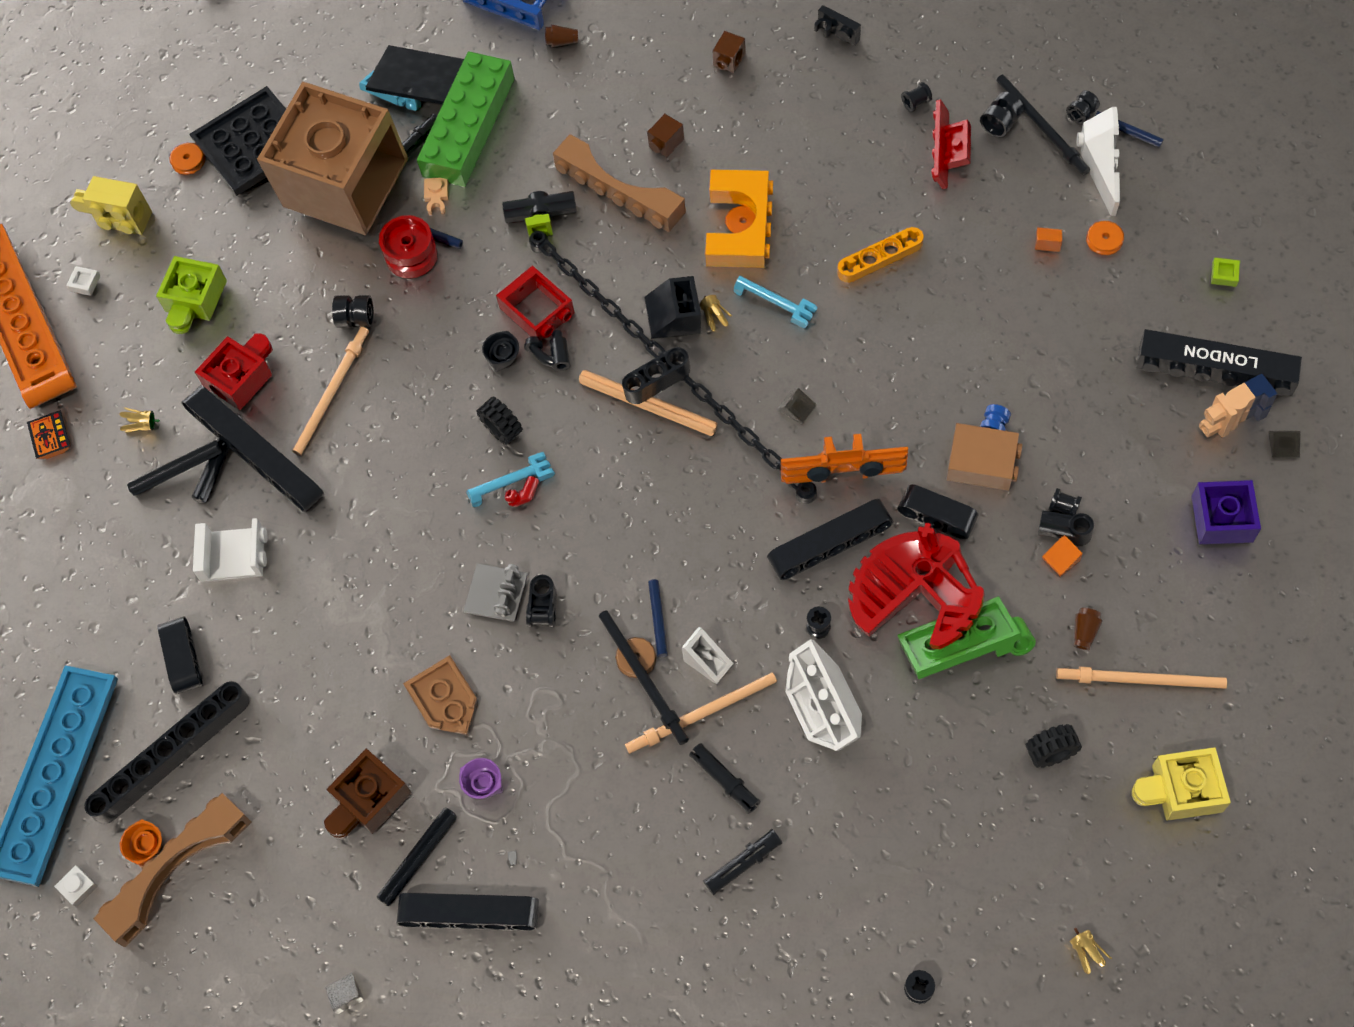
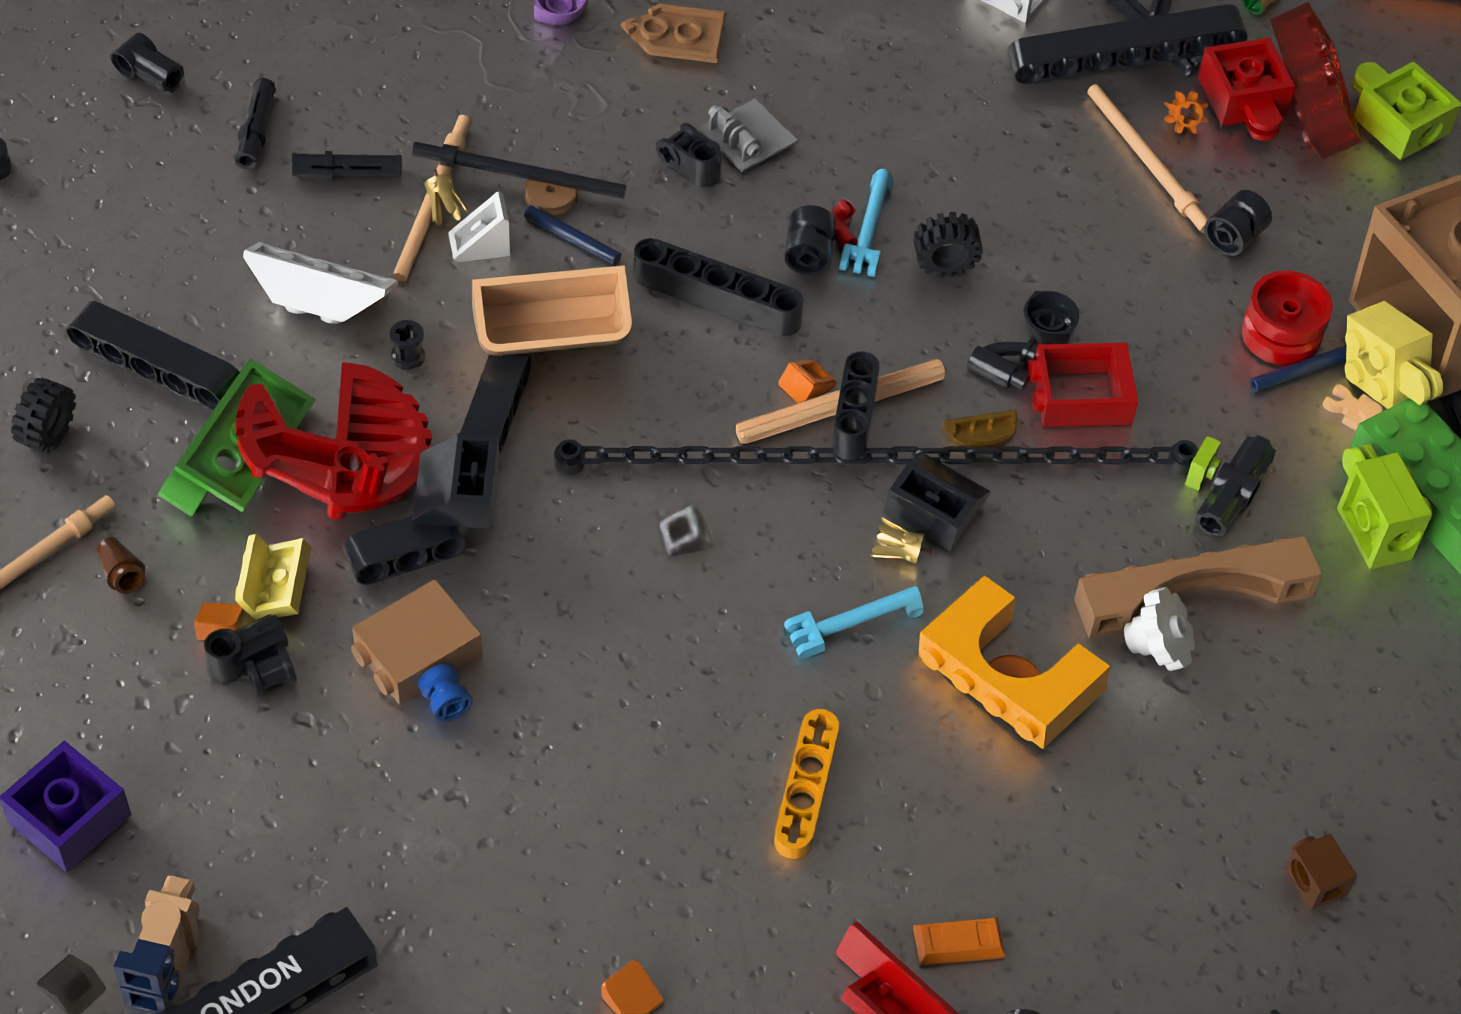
camera: 120 degrees right, 10 degrees down
reddish brown brick [647,113,684,157] -> none
orange piece [781,434,908,484] -> none
none -> black beam [65,301,240,411]
none -> black piece [110,33,184,93]
none -> light yellow bracket [235,534,311,621]
none -> black slope [412,433,500,528]
none -> pearl gold piece [424,169,470,226]
none -> light nougat windscreen [472,265,632,356]
none -> black beam [633,238,804,336]
none -> orange slope [778,359,837,403]
none -> black wheel [785,205,836,275]
none -> orange tile [913,917,1006,966]
none -> pearl gold tile [942,409,1018,448]
none -> white plant [1124,587,1195,671]
none -> orange gear [1164,91,1208,134]
none -> clear red wedge [1270,2,1362,159]
none -> lime brick [1337,443,1432,570]
none -> light yellow brick [1345,301,1443,409]

